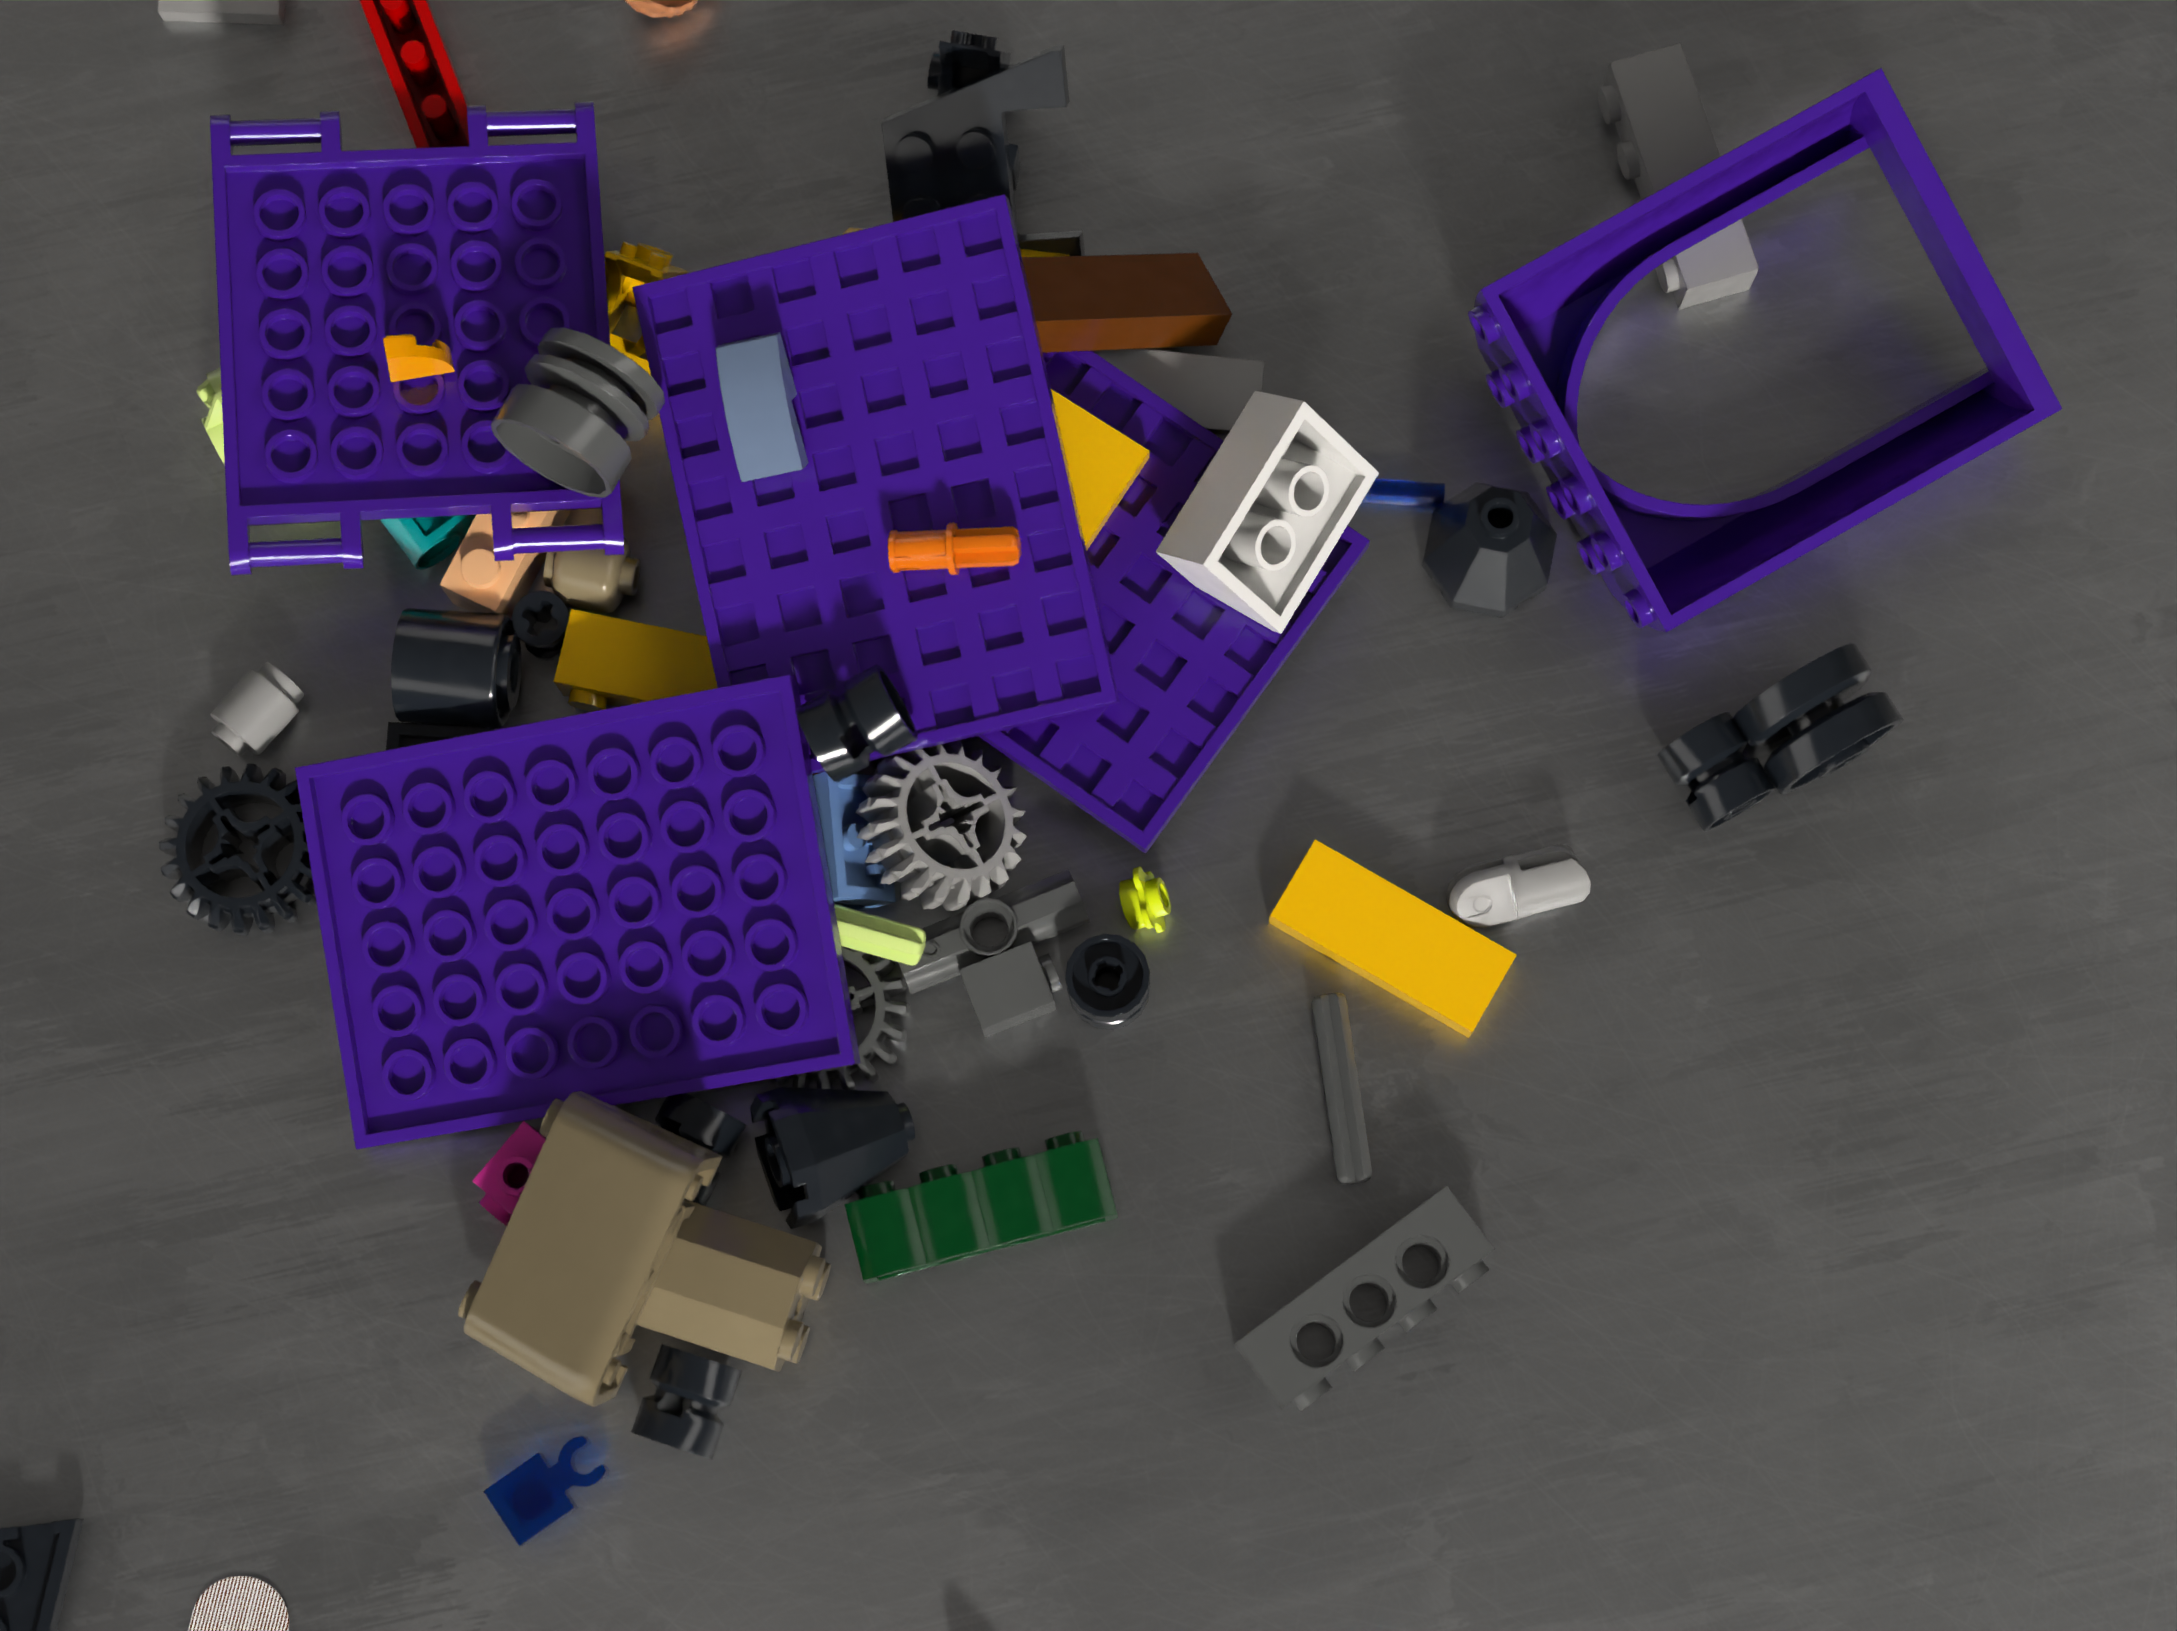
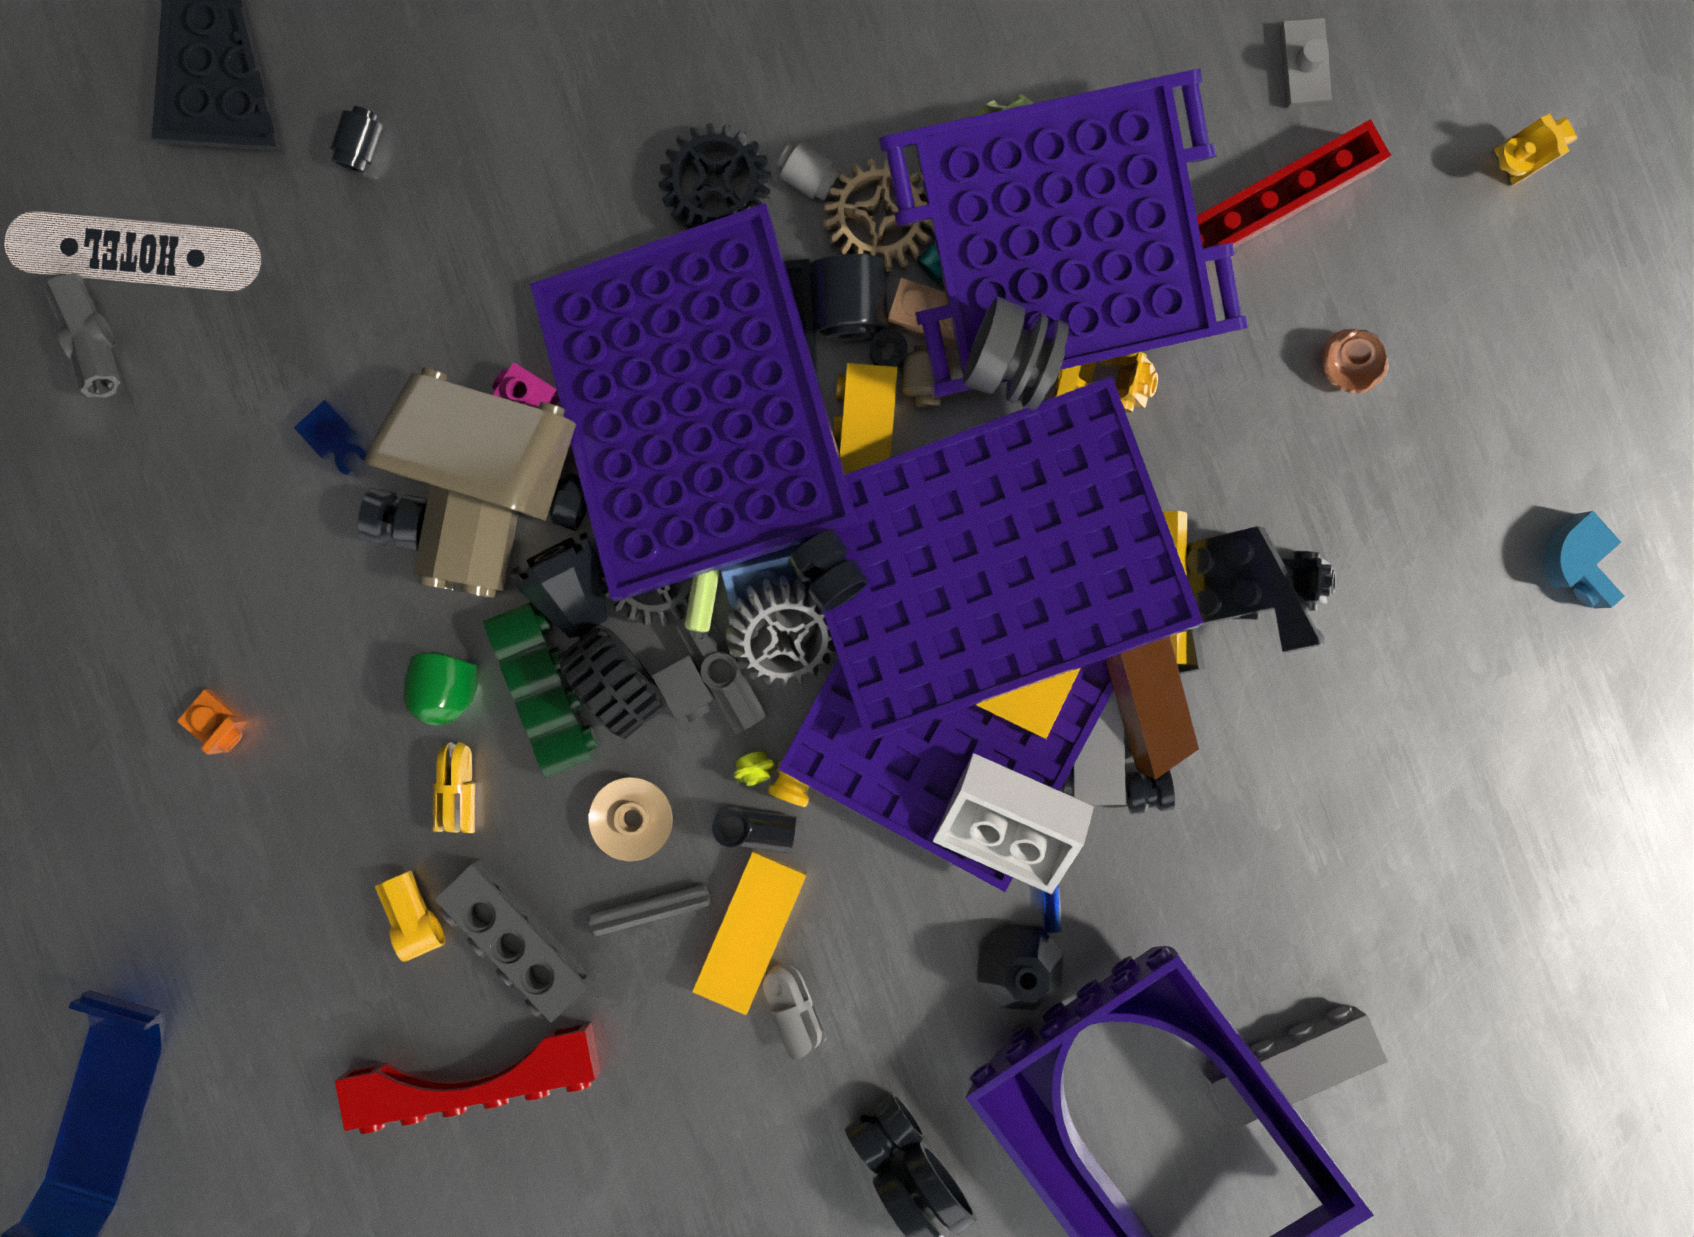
camera: 80 degrees right, 10 degrees up
light orange tile [383,334,455,382] -> none
sand blue slope [716,332,809,482] -> none
orange axle [888,523,1021,575] -> none
black wheel [1065,934,1150,1030] -> none
none -> black brick [330,106,384,173]
none -> red arch [335,1022,601,1134]
none -> yellow piece [375,870,445,962]
none -> green piece [403,651,478,726]
none -> yellow arm [432,741,476,833]
none -> black tyre [558,624,666,739]
none -> tan dish [588,777,673,862]
none -> black piece [712,806,797,853]
none -> yellow wheel [768,761,810,807]
none -> tan gear [824,159,932,273]
none -> black wheel [1125,770,1175,814]

